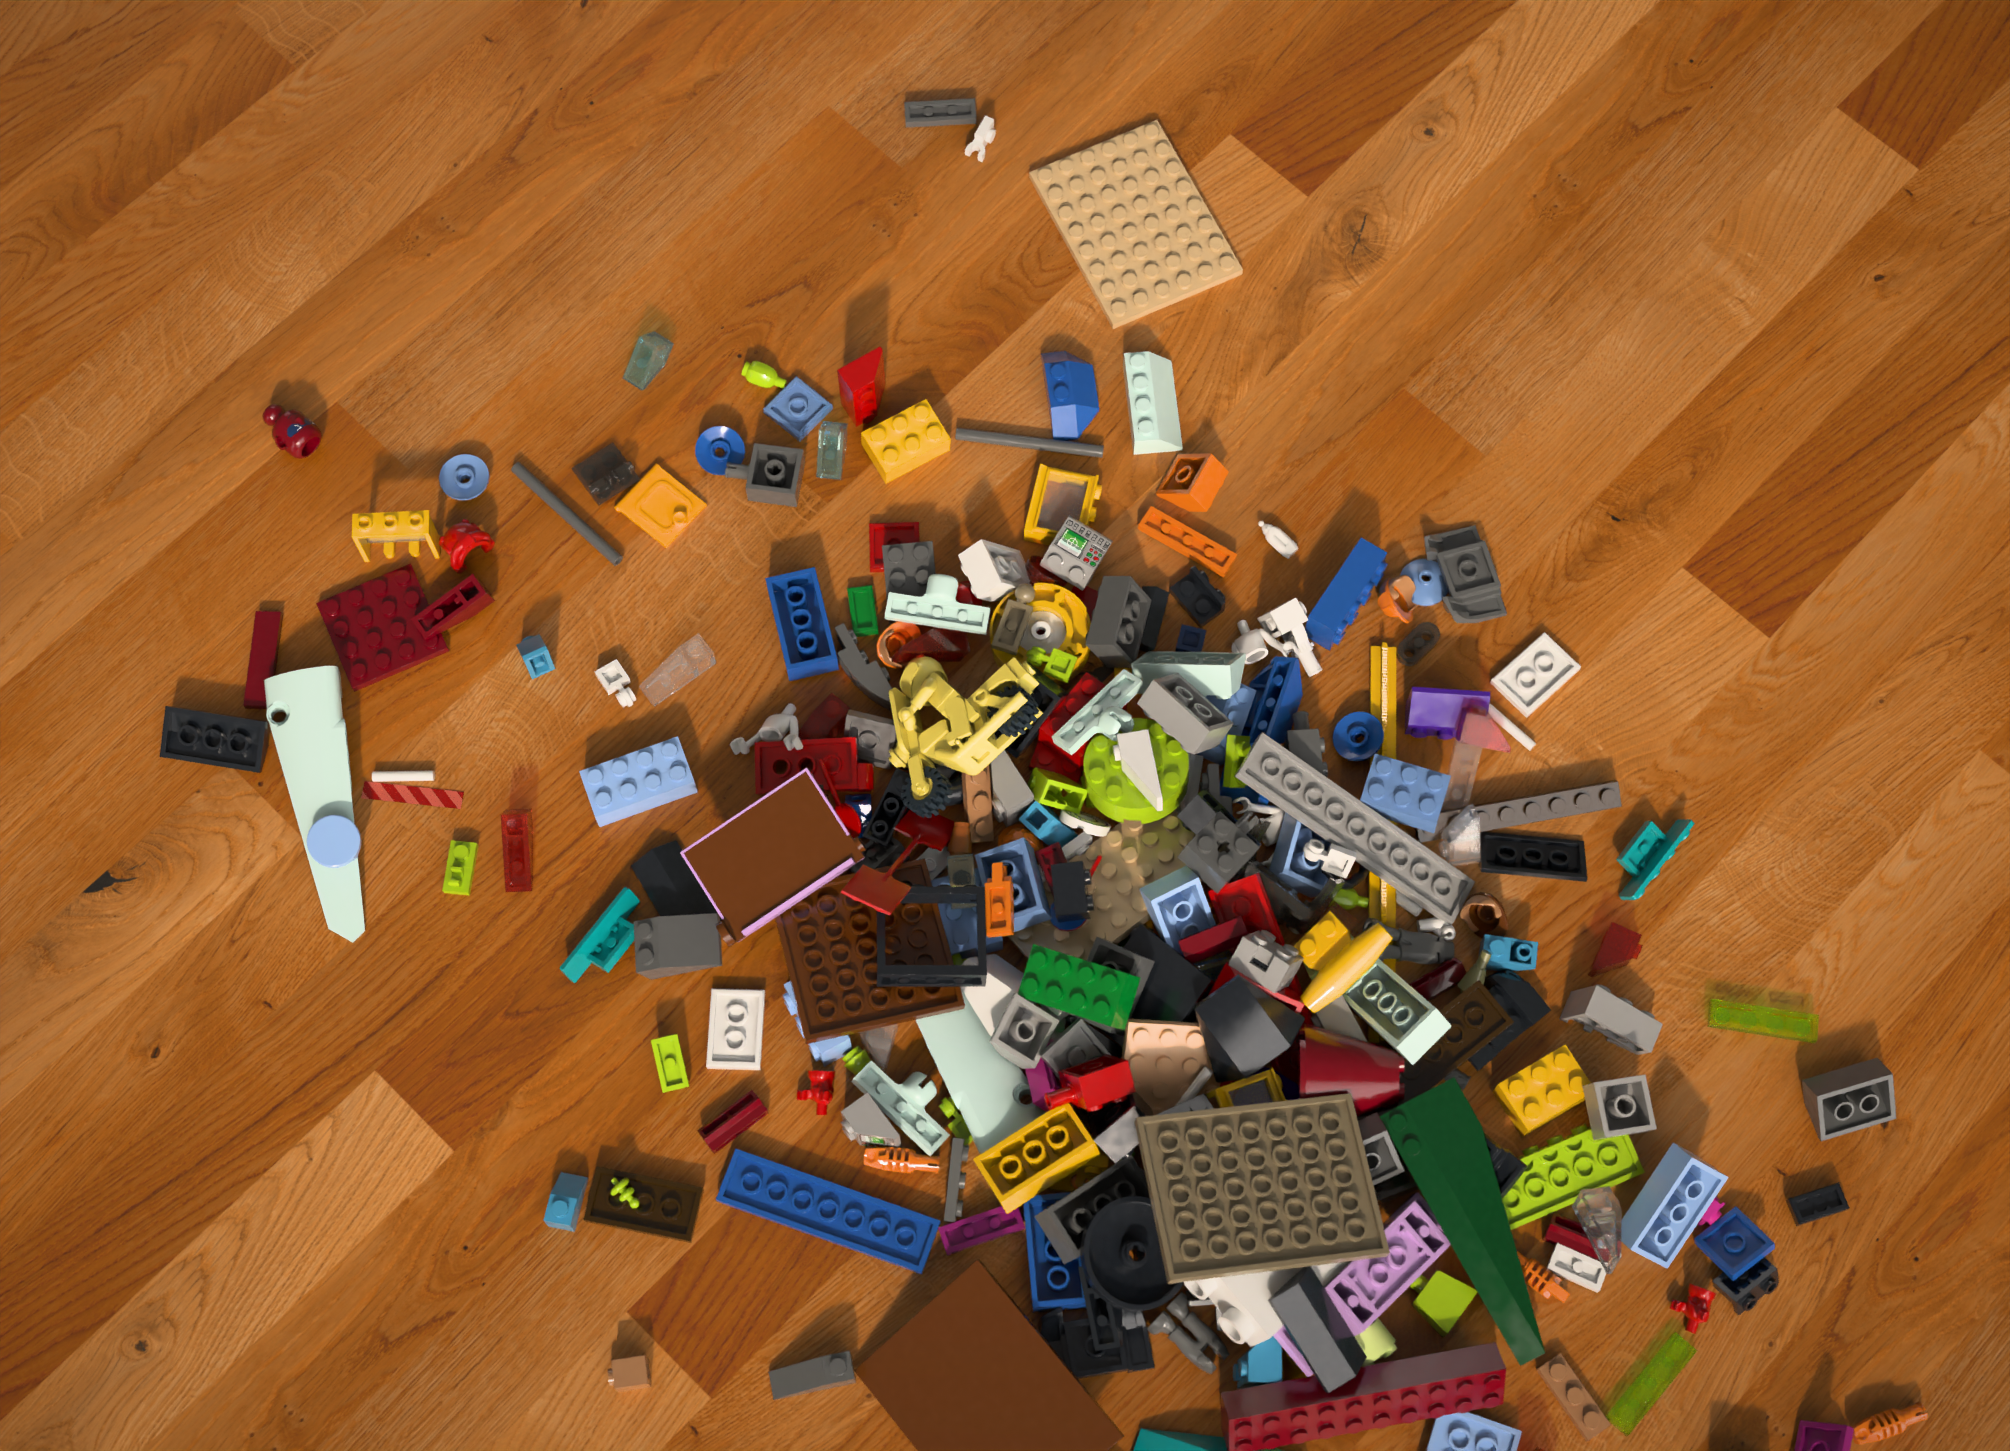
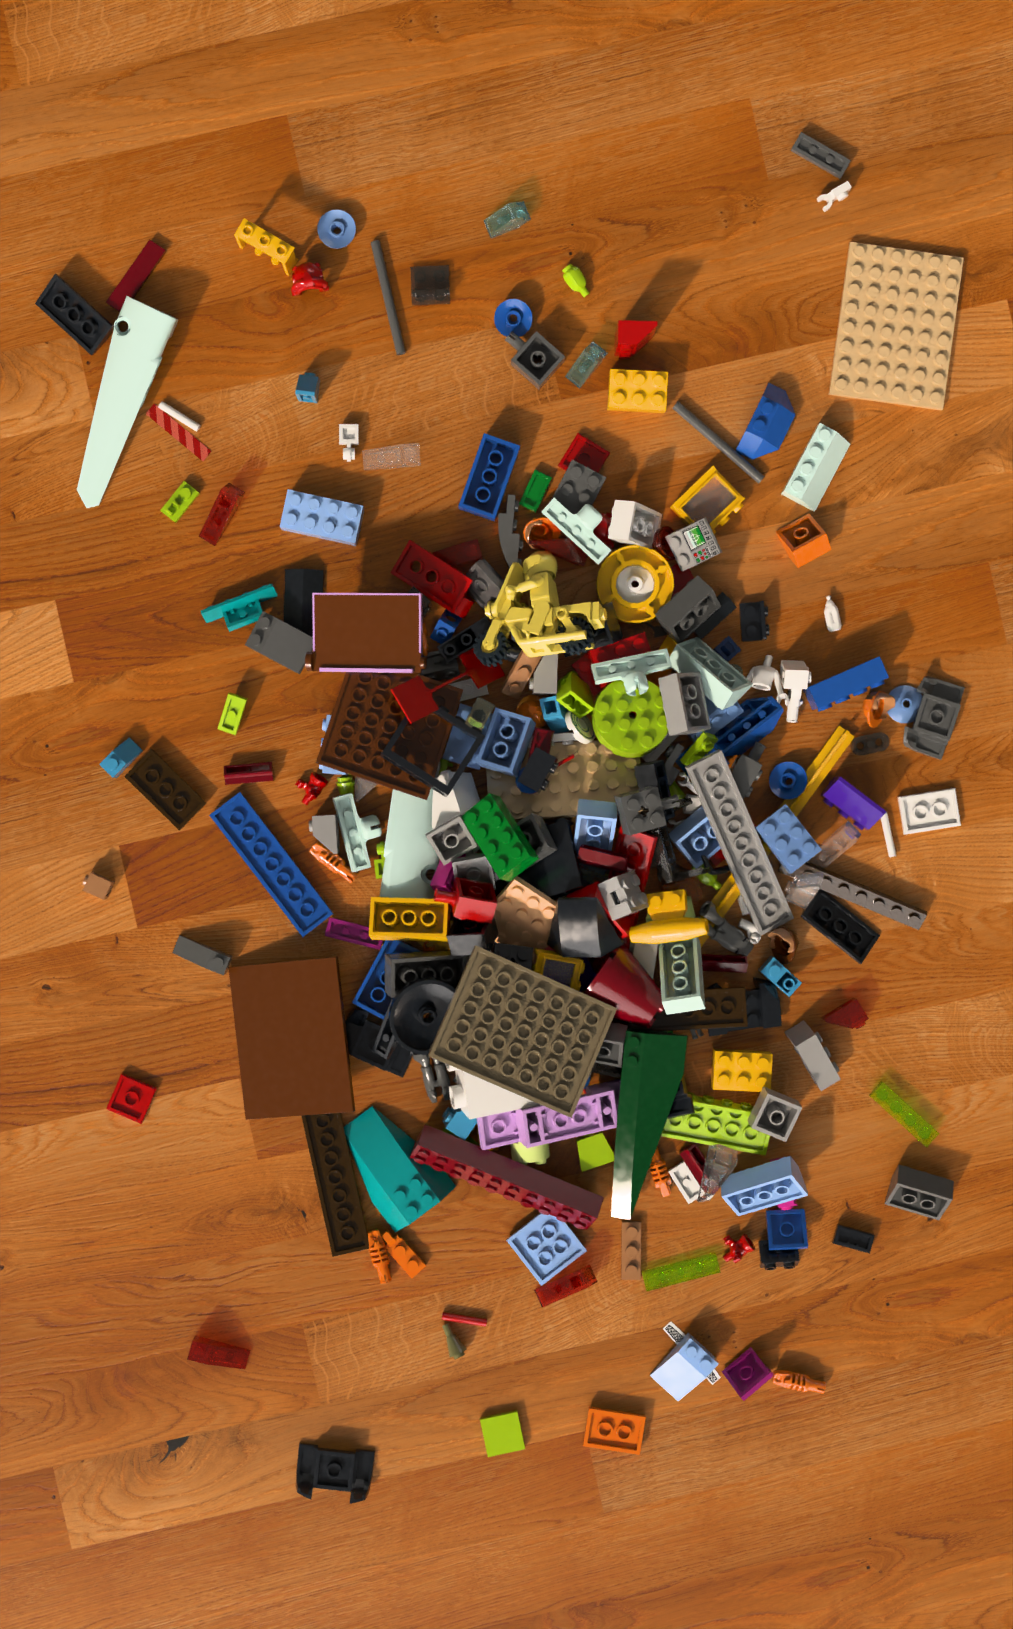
camera: 30 degrees right, 20 degrees up
dark red piece [263,404,322,459] -> none
light blue tile [307,815,361,868] -> none
dark red plate [316,563,449,692] -> none
dark red slope [411,574,495,640] -> none
lime hair [610,1177,639,1208] -> none
light orange container [614,463,707,548] -> none
white tile [706,988,765,1070] -> none
white piece [730,703,803,755] -> none
medium blue tile [763,376,833,442] -> none
red piece [818,758,861,839] -> none
dark grey plate [944,1138,969,1222] -> none
dark orange cone [947,822,973,859] -> none
orange hinge [984,862,1014,938] -> none
dark tan plate [991,583,1035,656] -> none
lime plate [1026,646,1078,683] -> none
white slope [1113,729,1163,811] -> none
orange plate [1138,506,1237,578] -> none
white piece [1175,1066,1214,1106] -> none
slope [1268,1266,1367,1393] -> none
white plate [1303,839,1356,879] -> none
clear red slope [1456,705,1511,753] -> none
olive cone [1457,949,1492,993] -> none
teal bracket [1616,819,1695,900] -> none

